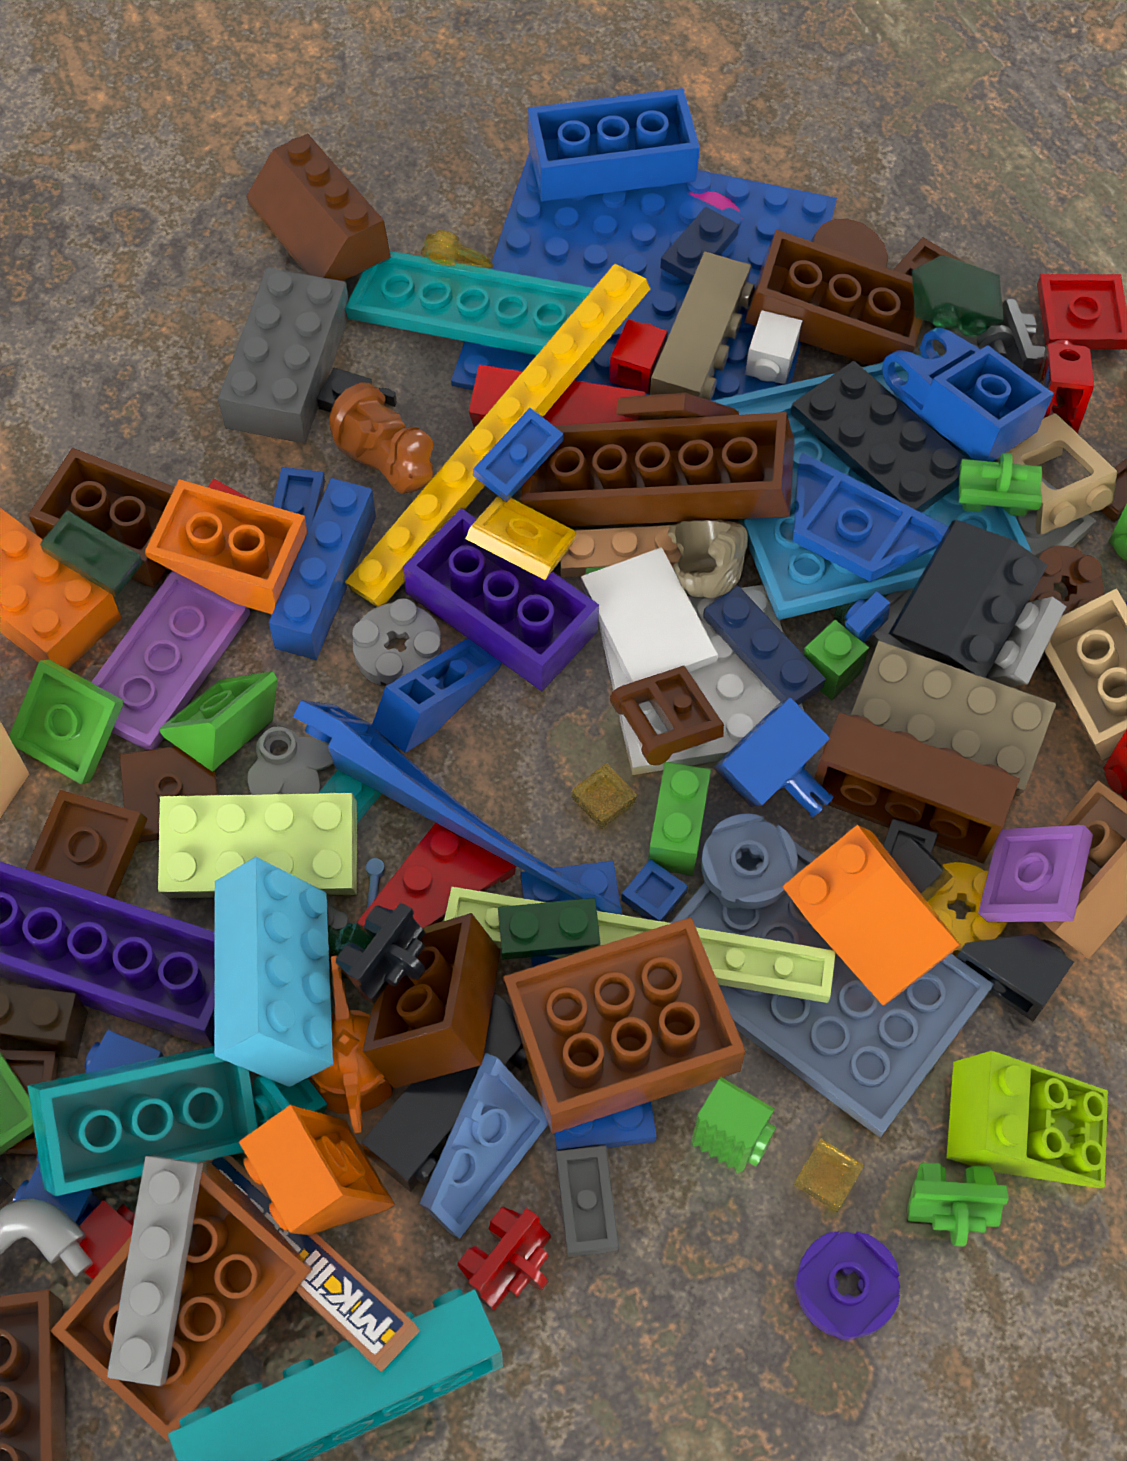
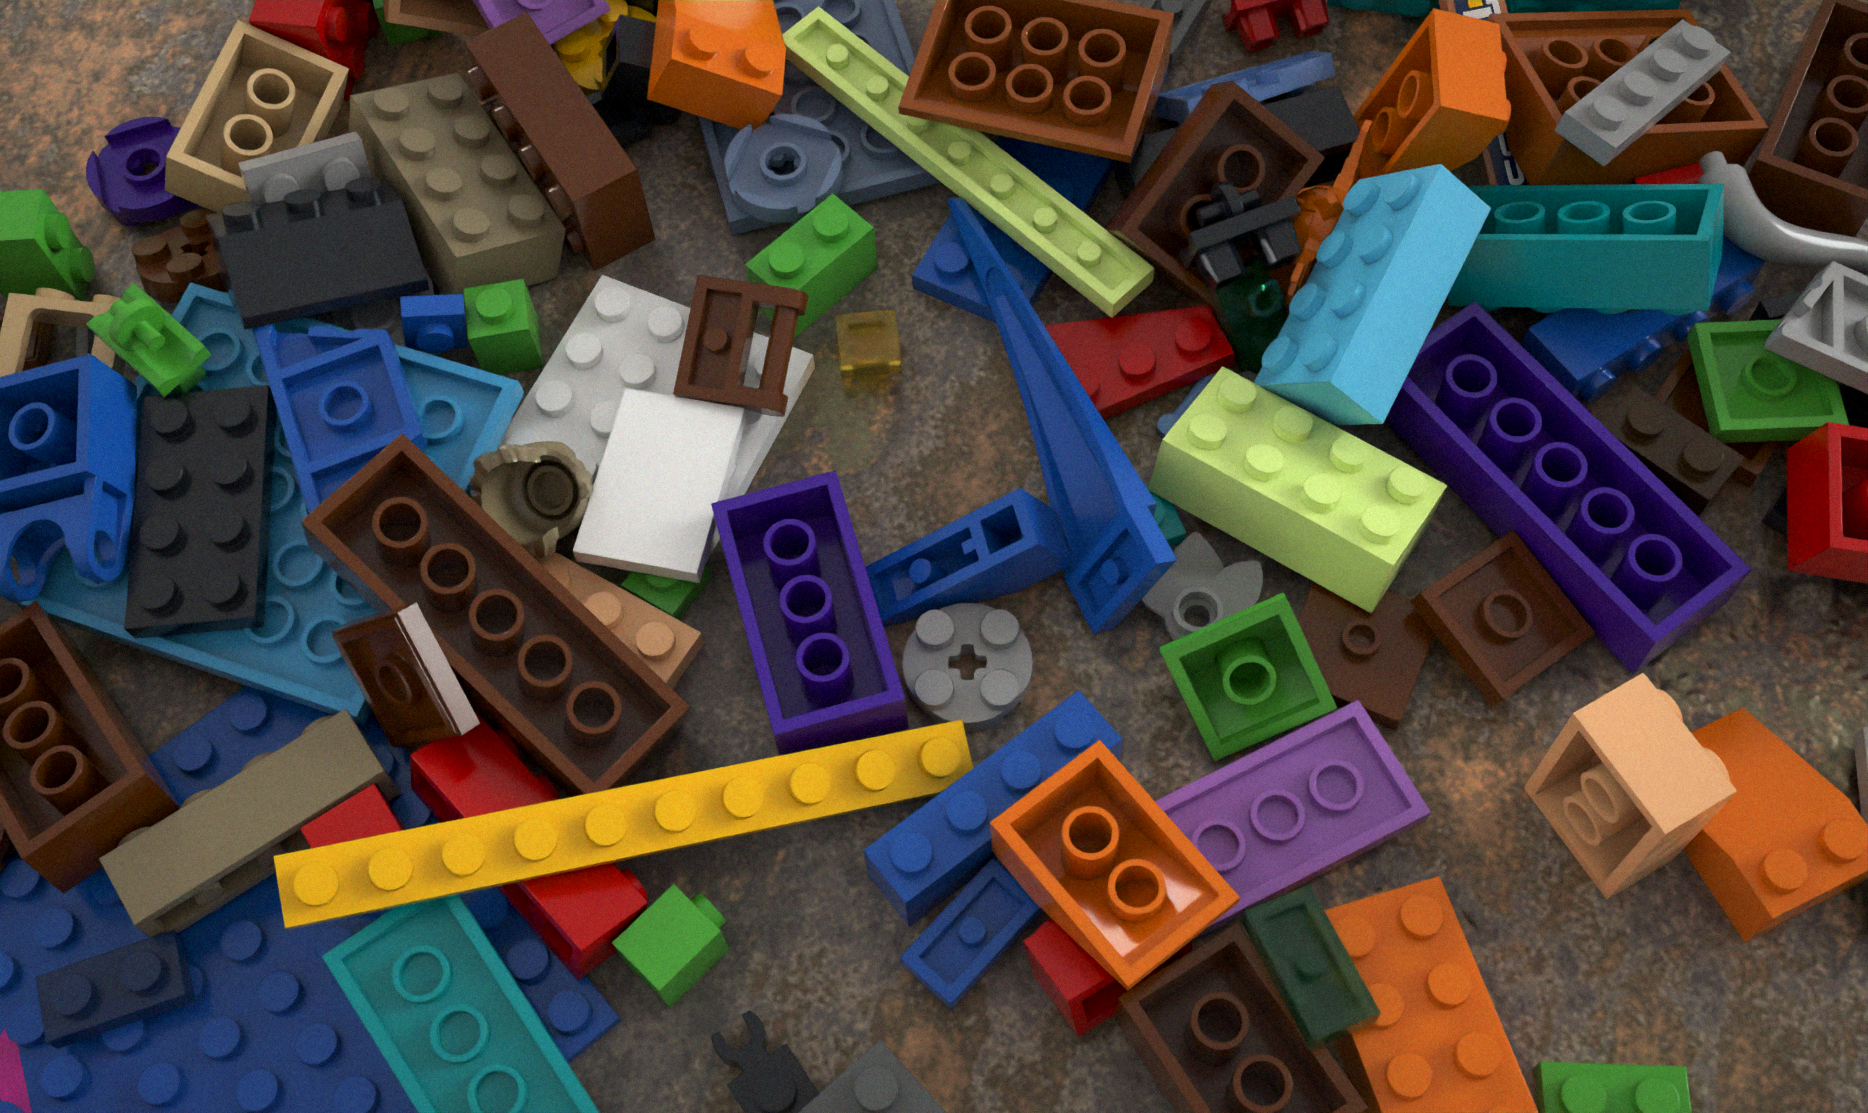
camera: 140 degrees left, 0 degrees up
bright green plate [9,659,124,784] -> none
dark orange animal [329,382,434,494] -> none
yellow tile [466,496,577,580] -> none
blue plate [473,408,564,502] -> none
dark green plate [498,898,601,960] -> none
blue plate [621,859,688,922] -> none
dark blue plate [703,585,826,705] -> none
blue brick [713,697,834,817] -> none
white brick [745,310,802,384] -> none
none -> bright green brick [612,884,730,1008]

